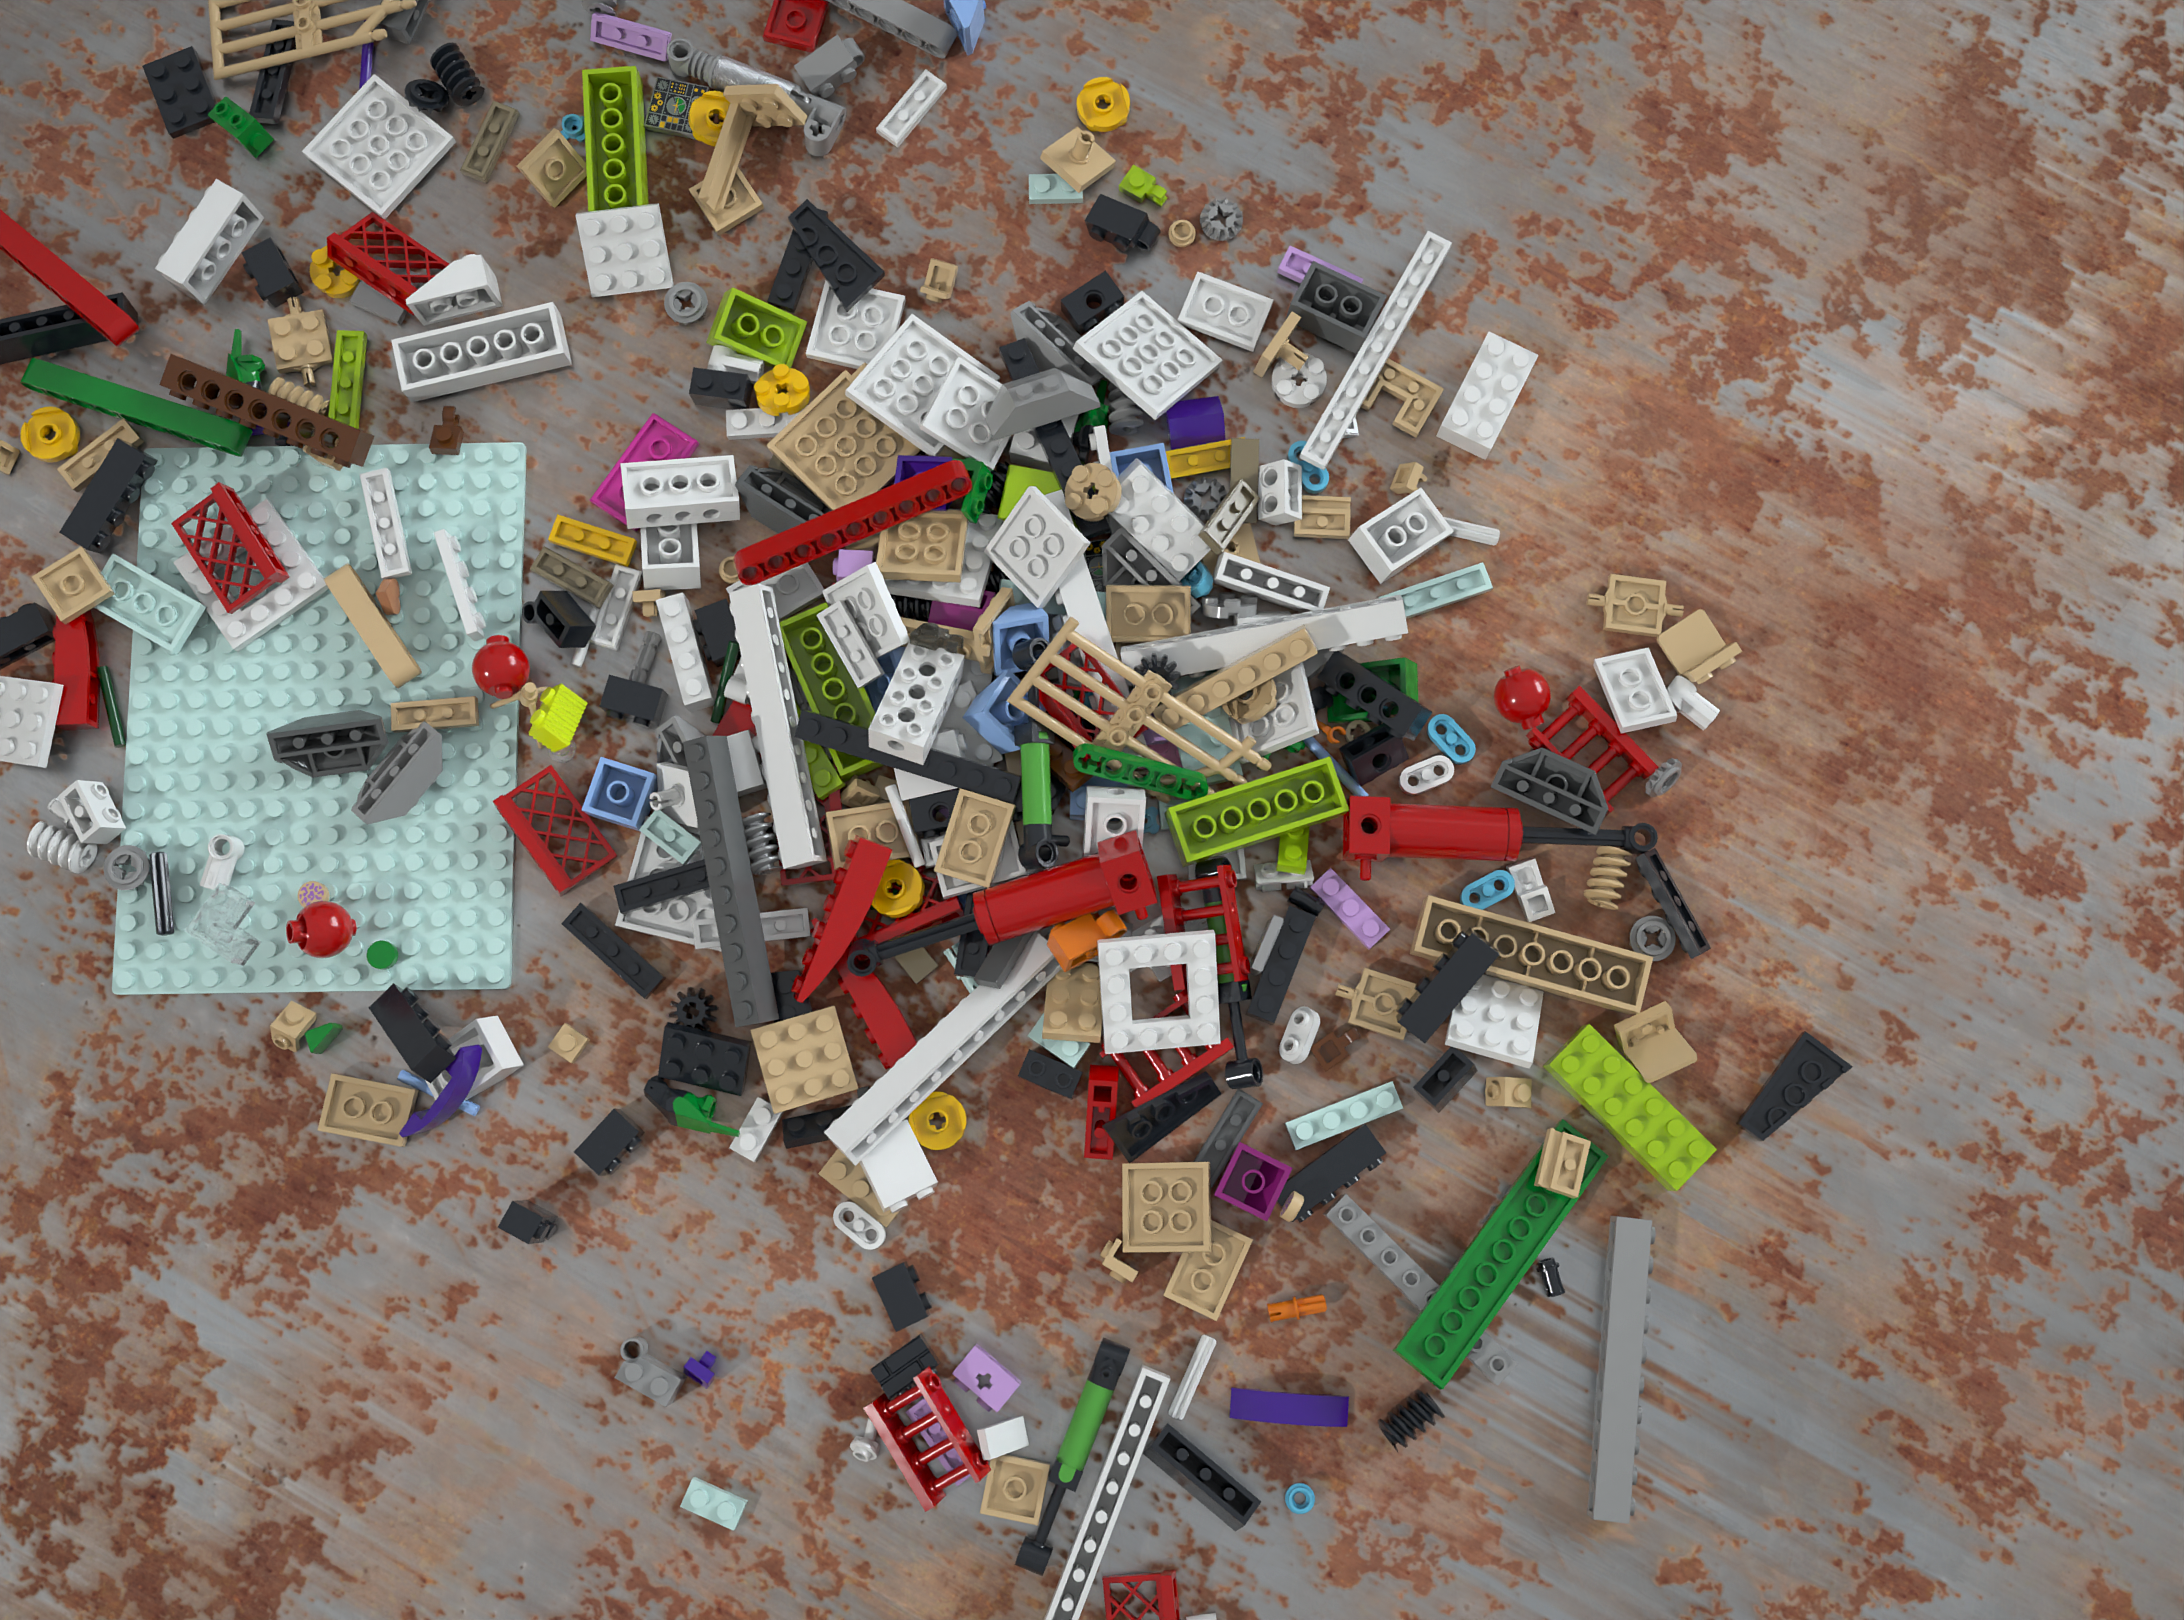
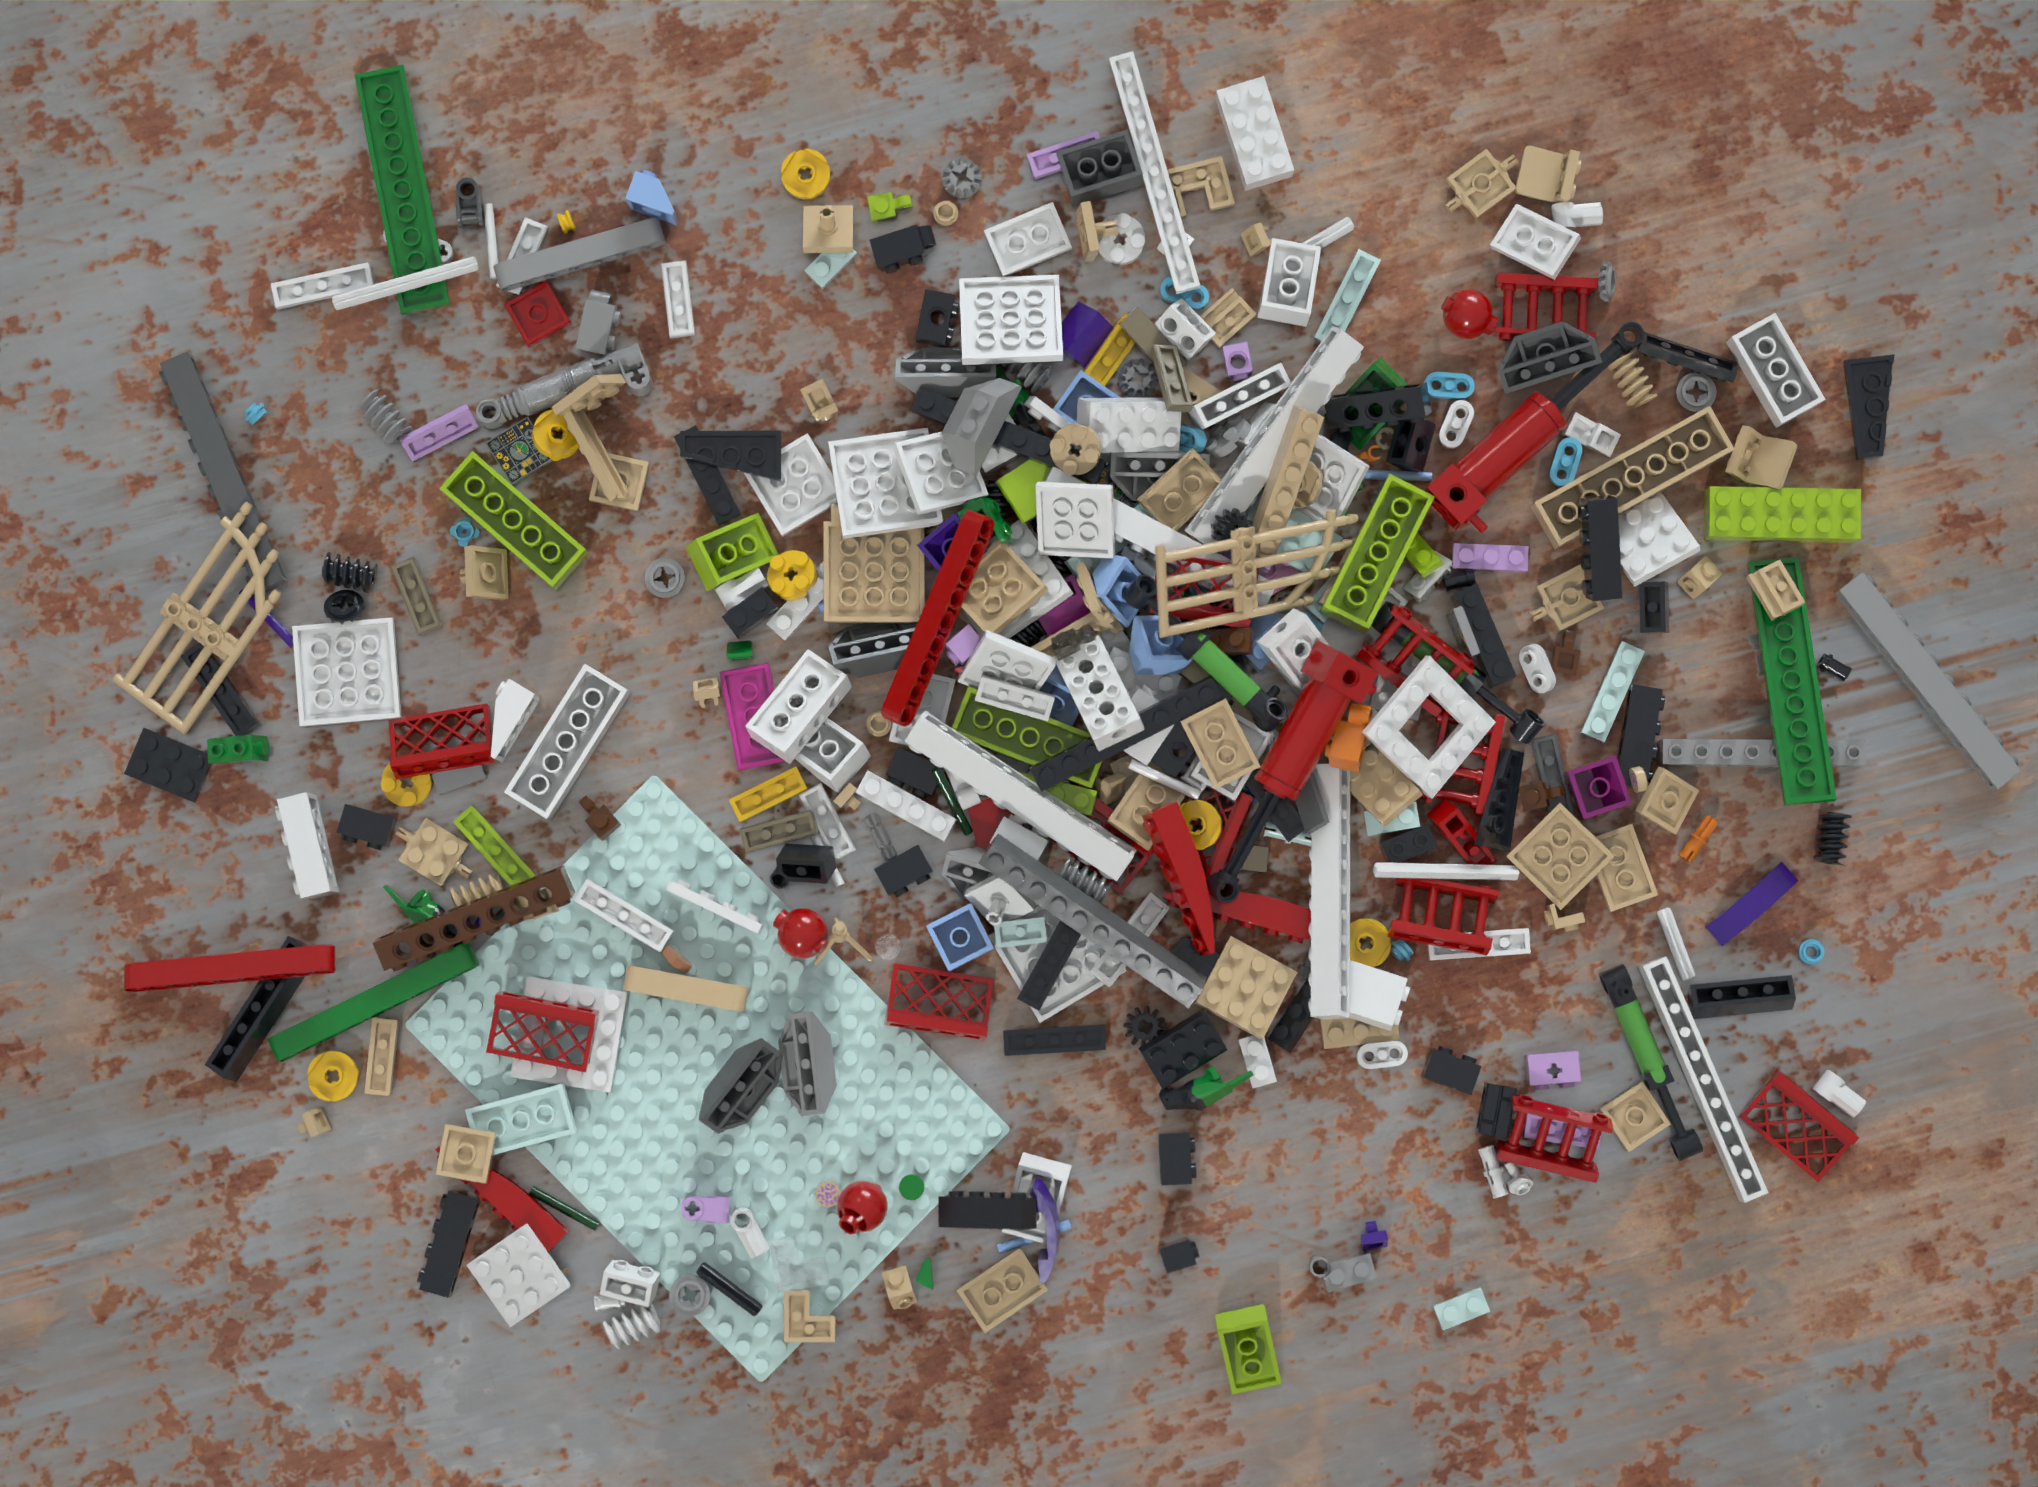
camera: 45 degrees left, 5 degrees up
black brick [59,438,158,553] -> none
tan plate [391,696,479,733] -> none
neon yellow brick [529,683,588,752] -> none
tan plate [548,1023,590,1064] -> none
white plate [576,203,674,297] -> none
white tile [977,1416,1029,1460] -> none
green beam [1073,743,1209,800] -> none
none -> lavender piece [681,1196,731,1223]
none -> tan tile [693,677,720,708]
none -> green slope [726,640,754,661]
none -> tan plate [784,1290,836,1342]
none -> lime slope [1215,1304,1282,1395]
none -> lavender brick [1221,342,1253,382]
none -> white axle [1373,862,1519,881]
none -> red fence [1387,878,1499,956]
none -> medium azure plate [1390,939,1413,962]
none -> white plate [1428,928,1531,961]
none -> white pin [1478,1145,1509,1198]
none -> reddish brown plate [1519,782,1566,812]
none -> tan plate [1635,766,1699,835]
none -> white brick [1726,313,1826,428]

